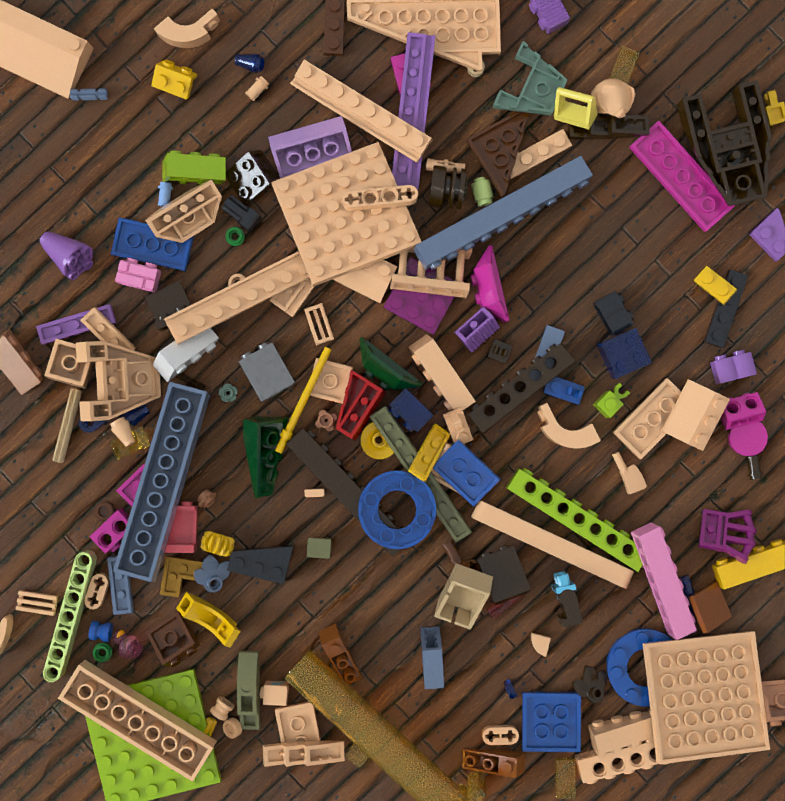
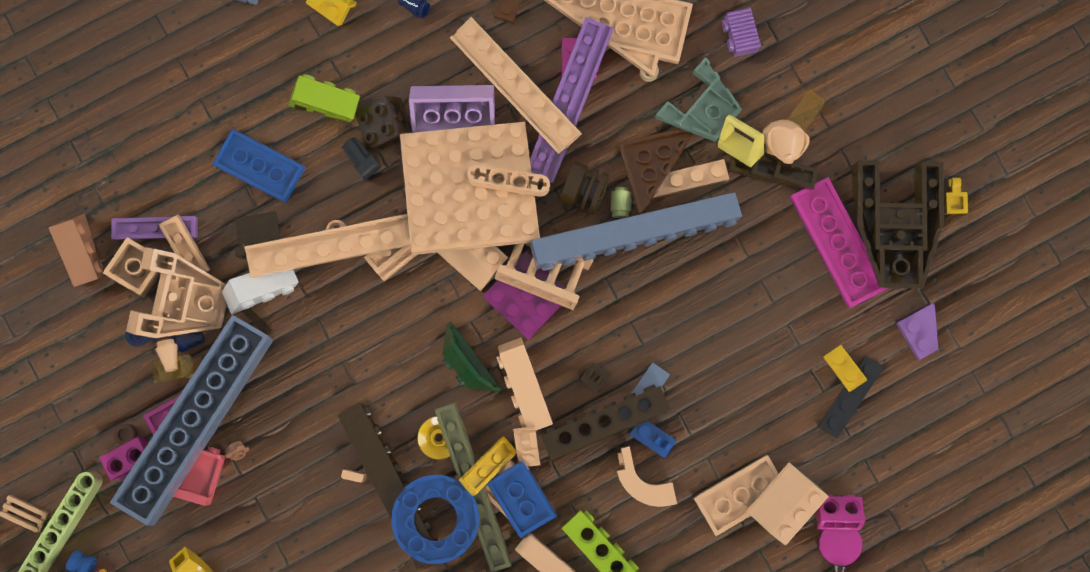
camera: 25 degrees right, 5 degrees down
medium lavender cone [40,231,93,280] -> none
tan axle [53,388,82,463] -> none
light nougat beam [84,573,110,610] -> none
sand blue tile [107,556,134,615] -> none
bright pink brick [115,258,161,293] -> none
light nougat wedge [145,180,222,243] -> none
light blue pin [158,182,173,207] -> none
pearl gold plate [160,556,203,598] -> none
sand blue plate [194,555,230,592] -> none
yellow gear [200,531,235,557] -> none
sand green plate [219,384,238,402] -> none
green plate [225,227,245,246] -> none
black wedge [227,544,295,584] -> none
flat silver panel [238,342,296,402] -> none
dark green wedge [243,416,288,498] -> none
light nougat pin [245,76,269,101] -> none
yellow bar [275,347,332,454] -> none
light nougat tile [304,303,334,346] -> none
olive panel [307,537,332,559] -> none
light nougat tile [310,358,353,404] -> none
nougat plate [315,410,337,431] -> none
red wedge [336,370,386,441] -> none
clear blue brick [389,388,434,432] -> none
light nougat pin [426,158,465,175] -> none
medium lavender brick [454,307,500,352] -> none
dark pink wedge [470,245,509,323] -> none
black brick [593,291,634,336] -> none
lime brick [593,383,630,418] -> none
clear blue brick [597,328,652,379] -> none
light nougat piece [612,451,647,494] -> none
medium lavender brick [710,350,757,384] -> none

